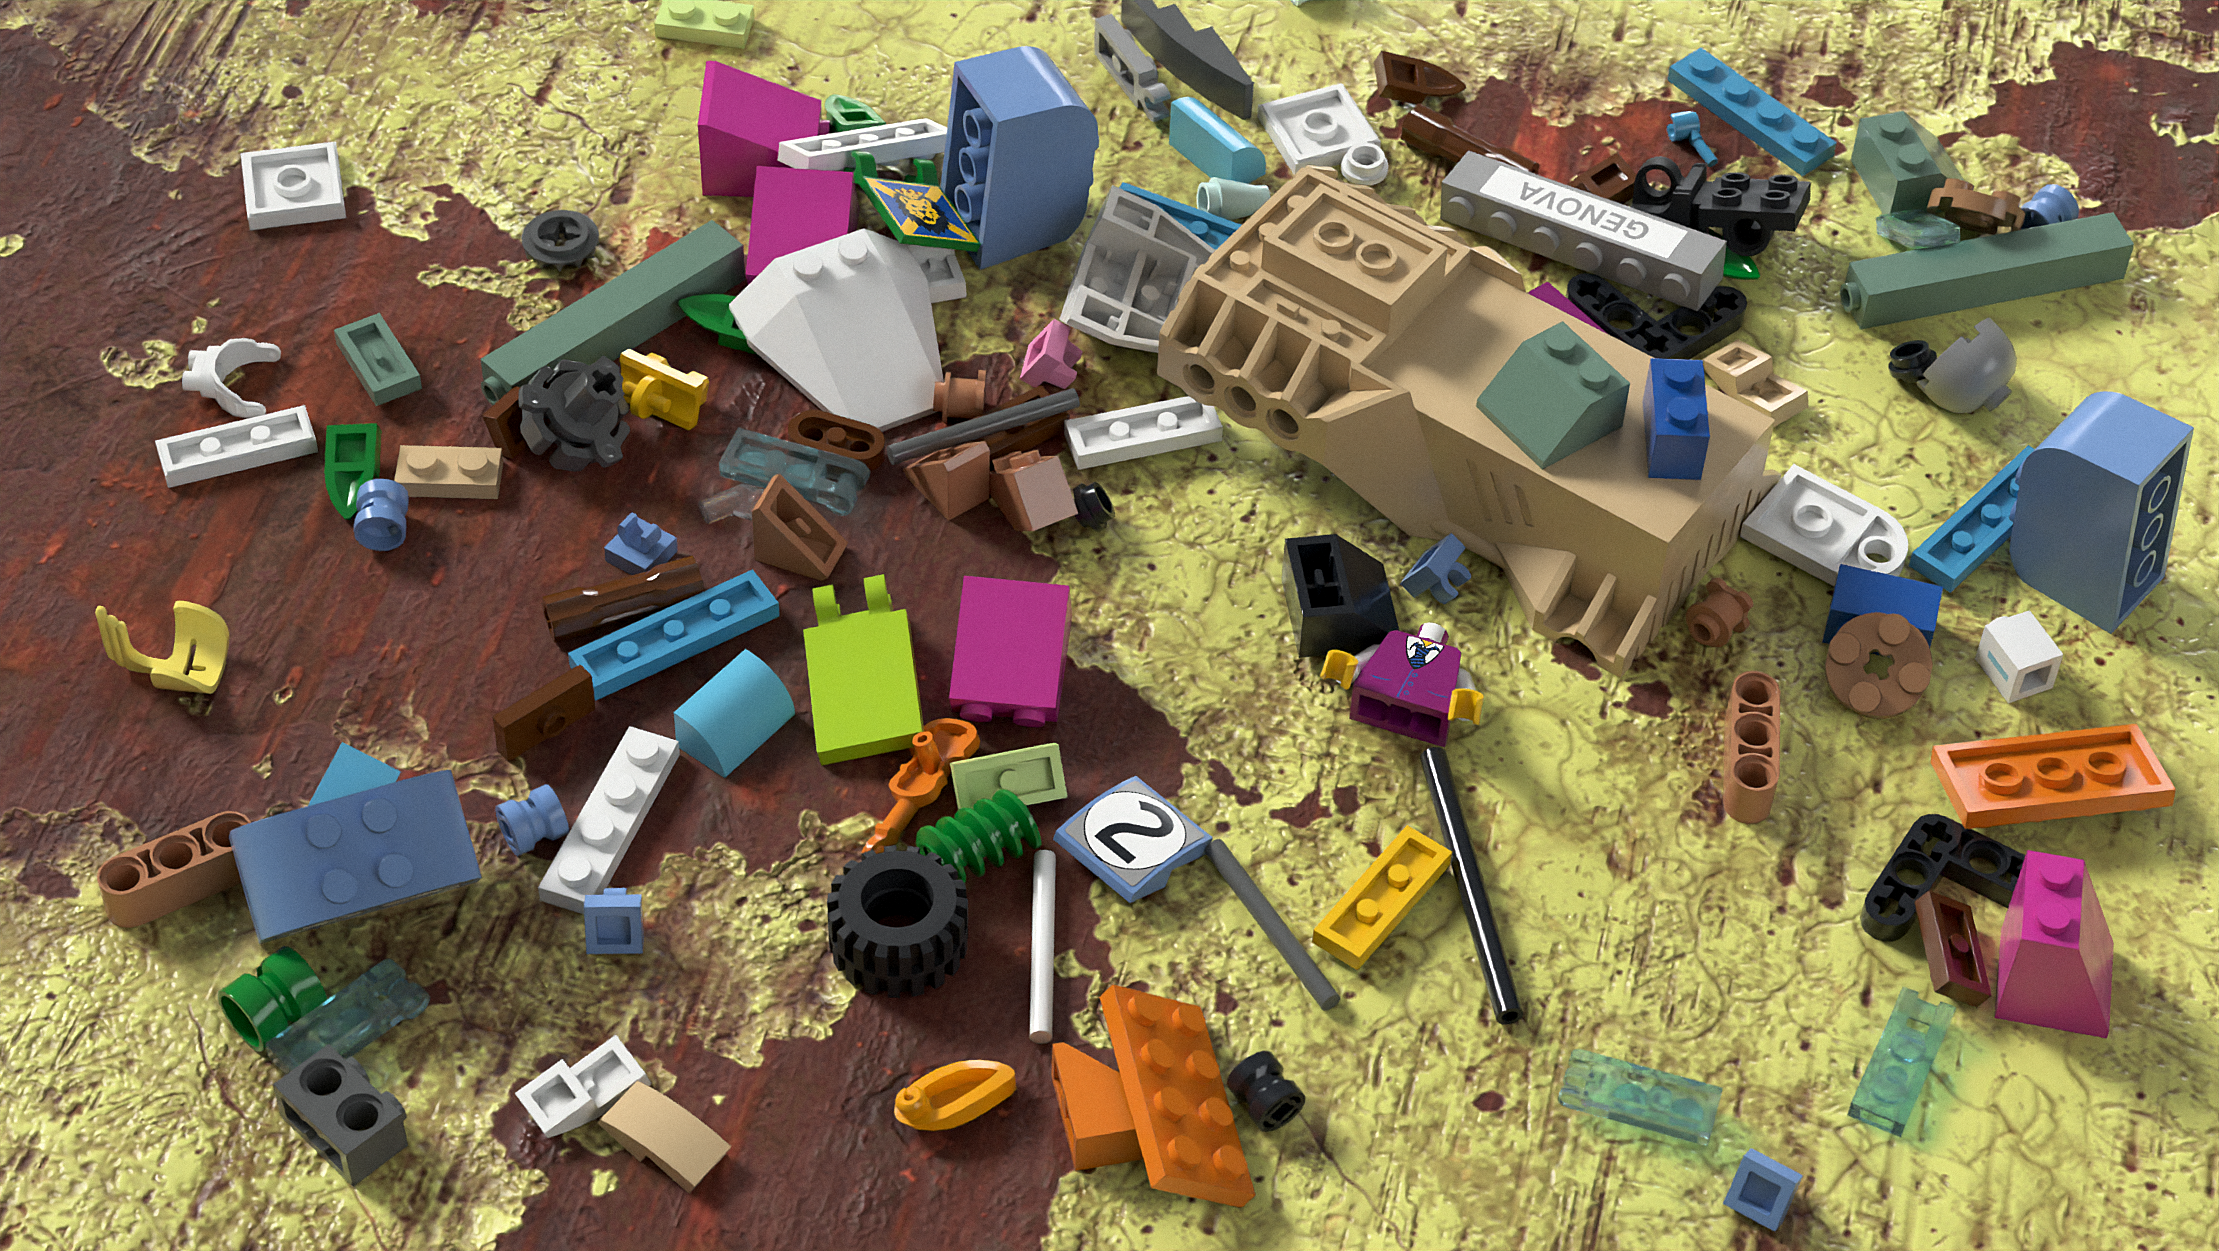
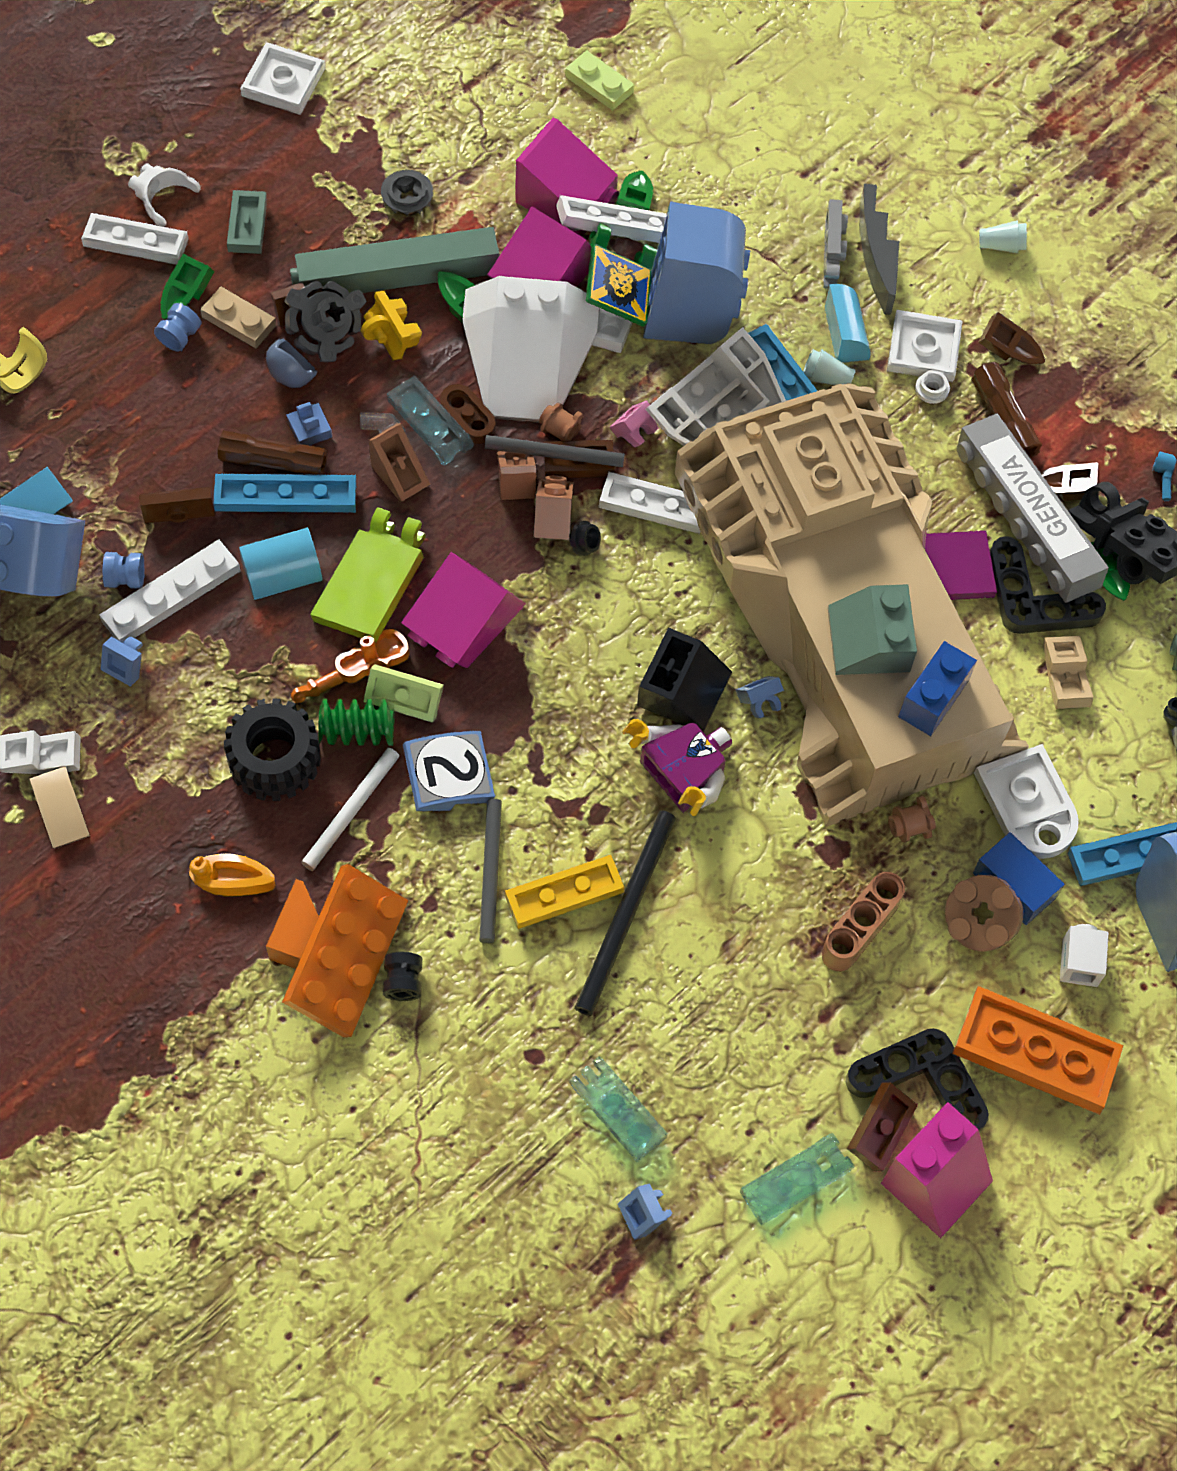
camera: 30 degrees right, 15 degrees up
none -> sand blue hair [266,339,317,388]

